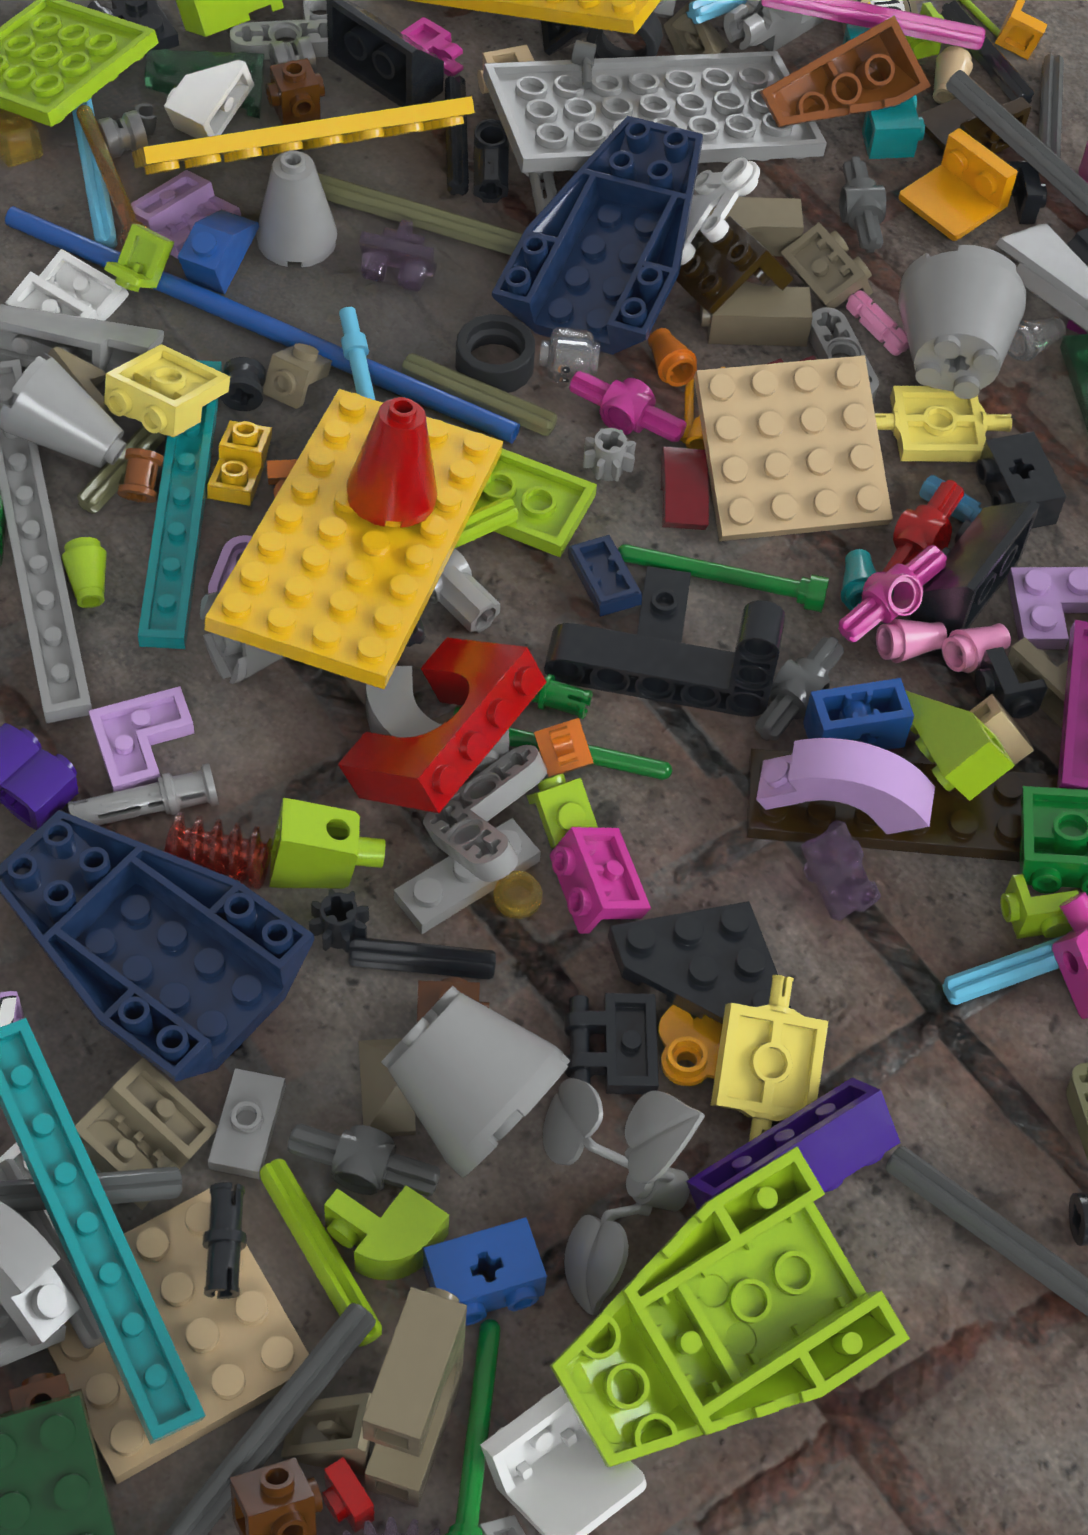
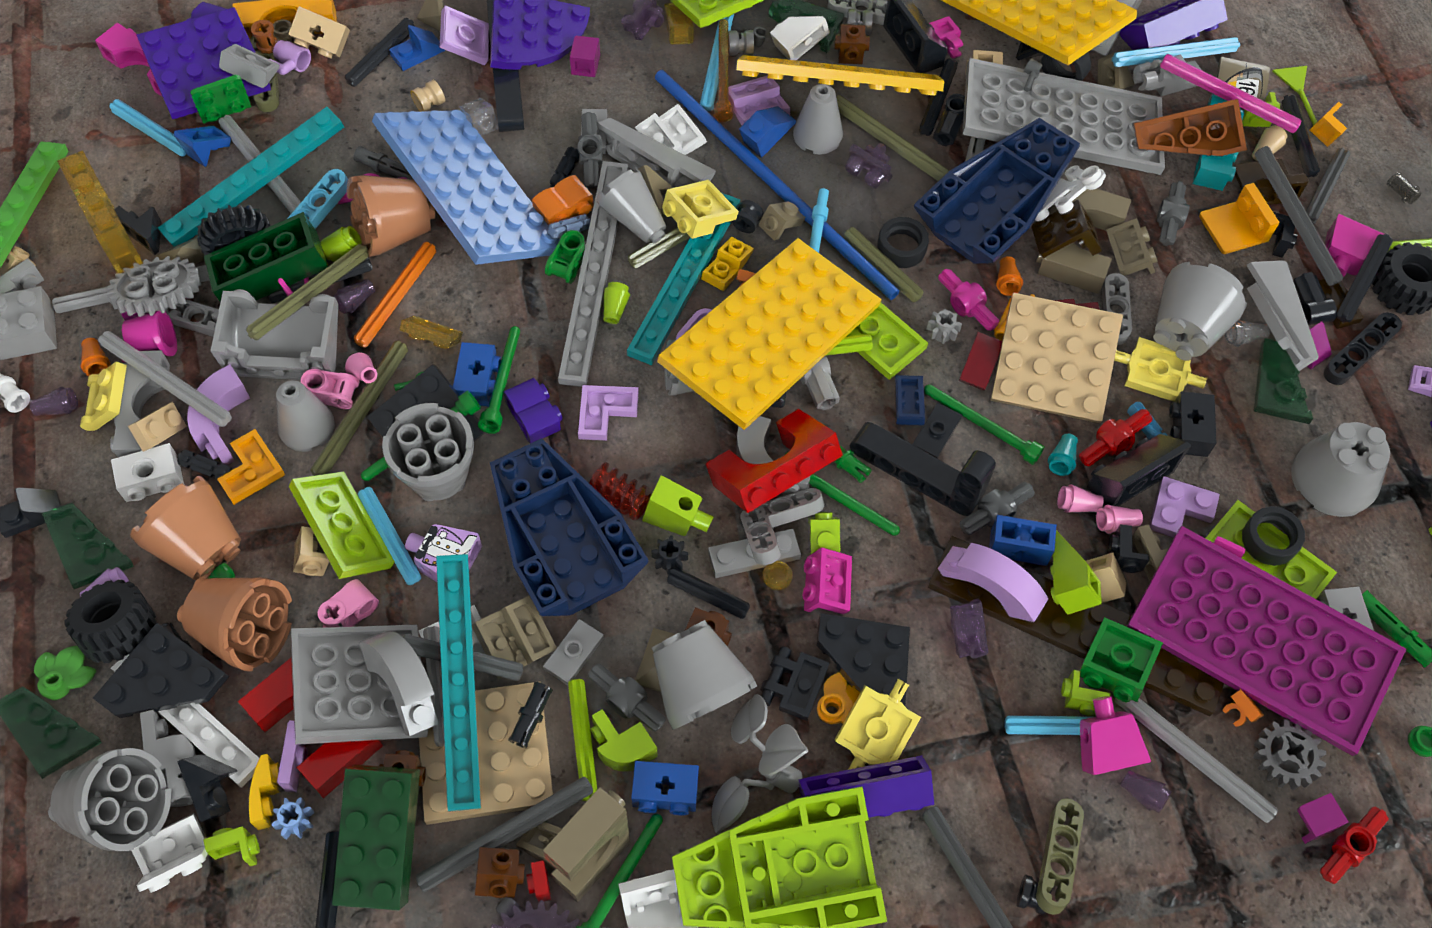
camera: 25 degrees right, 5 degrees up
light grey pin [68,763,219,826] -> none
lime bracket [104,223,174,292] -> none
dark orange bush [117,448,164,503] -> none
red cone [347,397,437,528] -> none
orange tile [534,718,594,778] -> none
clear head [539,327,601,384] -> none
dark pink axle [838,545,947,643] -> none
bright pink axle [846,290,909,356] -> none

